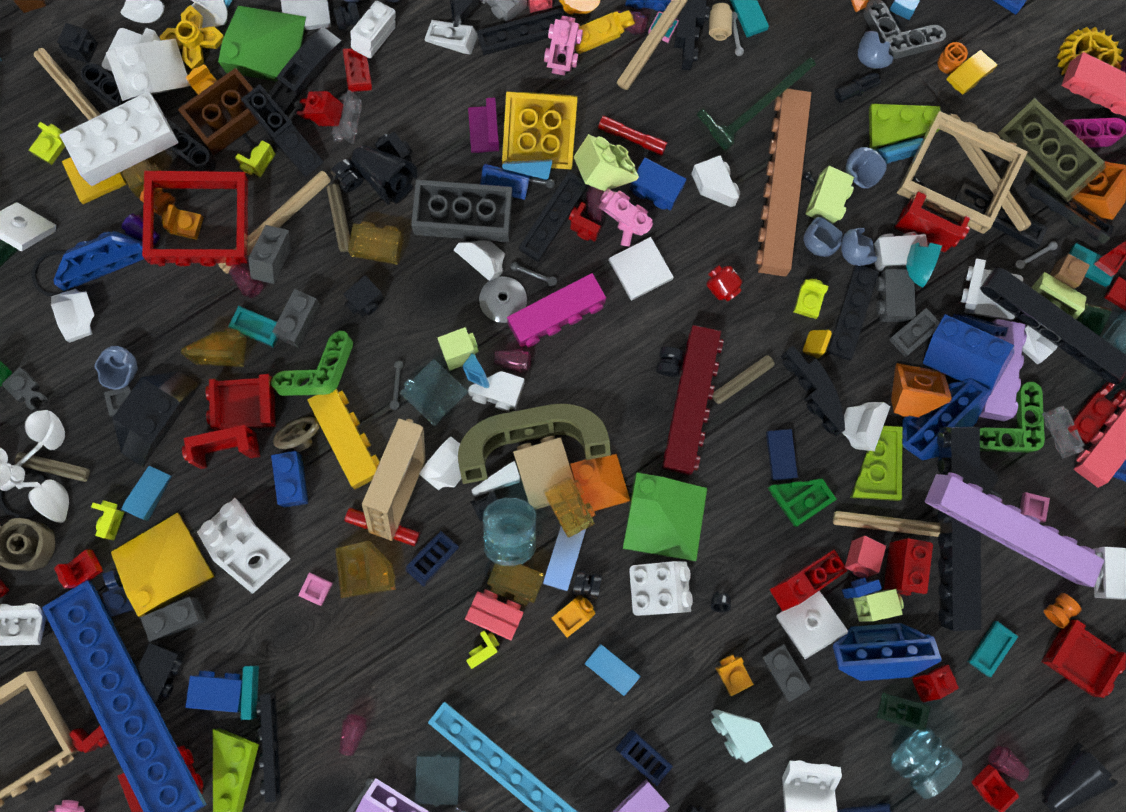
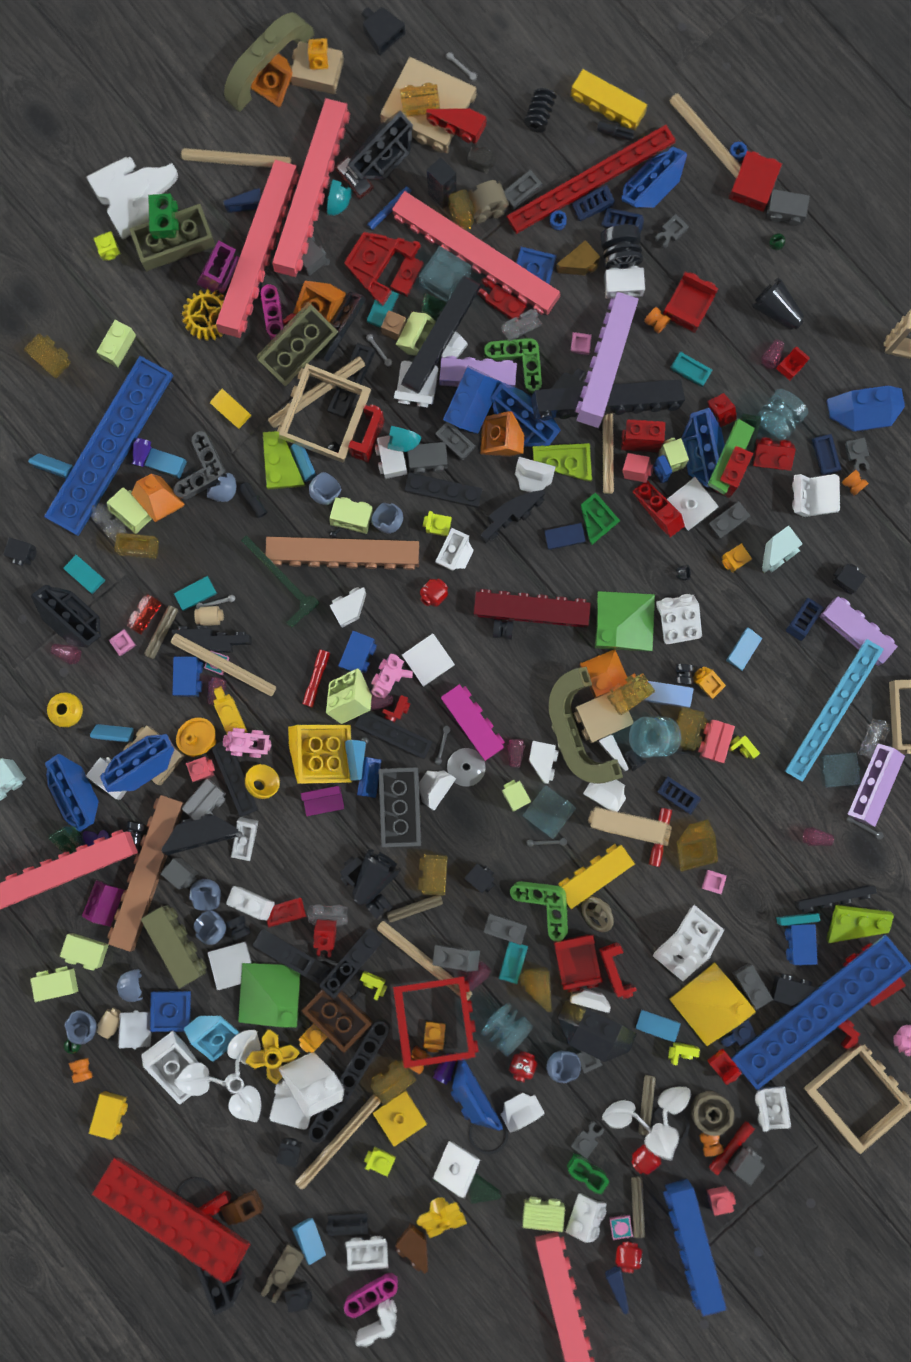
camera: 85 degrees left, 5 degrees up
white brick [60,91,179,186] -> none
blue brick [271,451,309,508] -> none
dark azure slope [463,353,490,388] -> none
dark tan axle [712,355,775,404] -> none
yellow slope [802,330,832,358] -> none
sand blue hair [841,228,878,266] -> none
orange wheel [937,42,968,74] -> none
dark blue tile [953,314,1009,337] -> none
none -> yellow piece [245,764,280,799]
none -> white slope [435,528,474,571]
none -> clear light blue wheel [481,1002,533,1056]
none -> red head [509,1051,537,1083]
none -> white slope [570,988,610,1013]
none -> bright green tile [708,419,755,494]
none -> red panel [713,446,753,498]
none -> red bracket [753,437,796,471]

